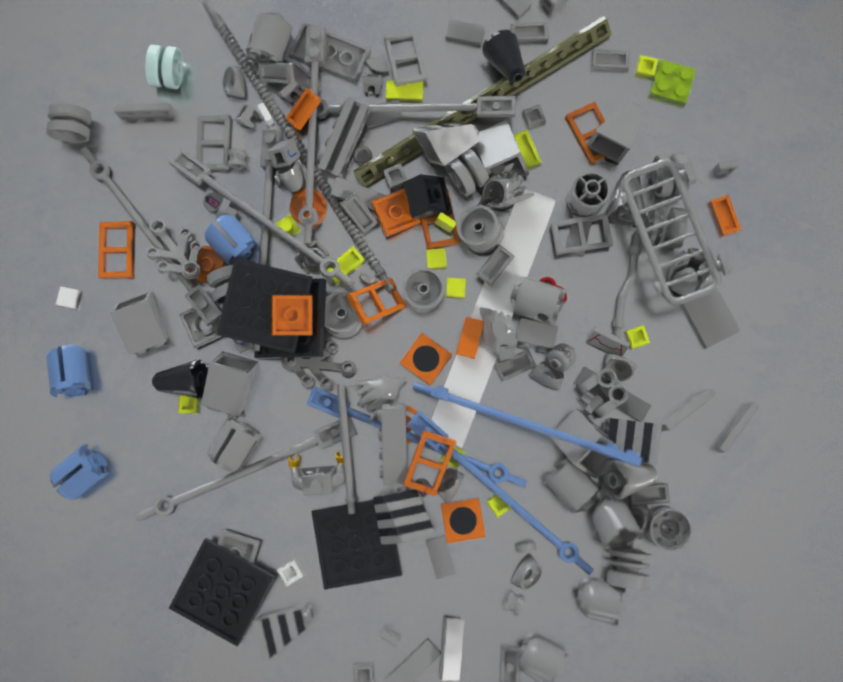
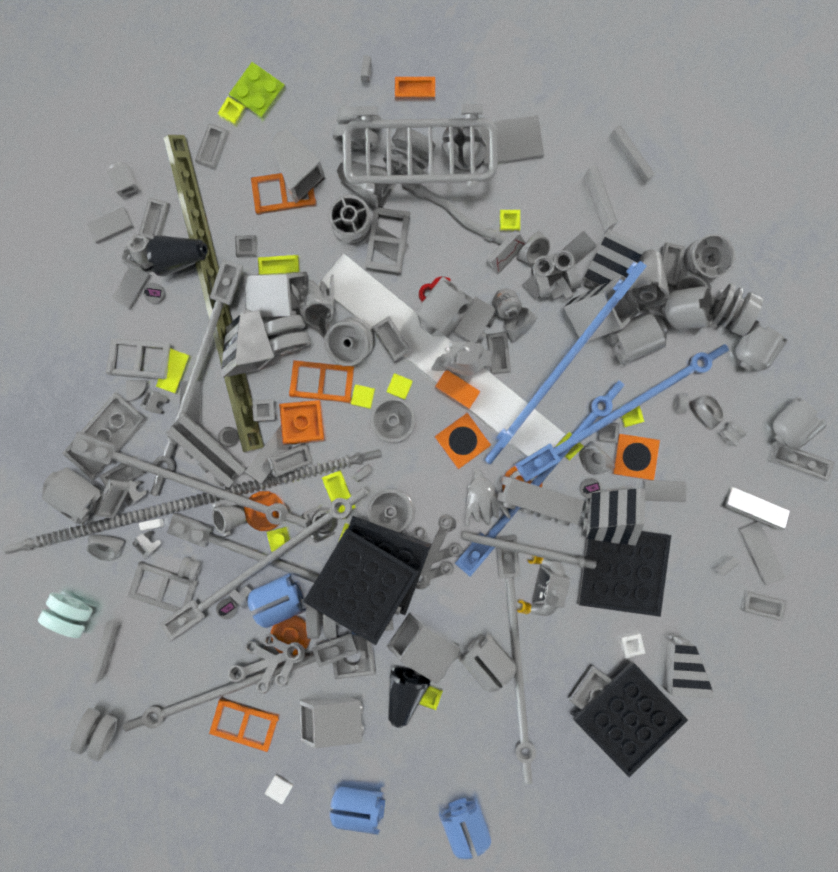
camera: 70 degrees left, 5 degrees up
light grey brick [268,139,301,168] -> none
orange tile [272,295,312,335] -> none
orange tile [286,88,322,130] -> none
orange window [347,277,406,325] -> none
orange window [403,430,457,496] -> none
black slope [404,174,452,219] -> none
neon yellow tile [434,213,456,233] -> none
none -> light grey piece [121,234,153,271]
none -> light grey tile [143,283,165,304]
none -> light grey tile [597,422,620,444]

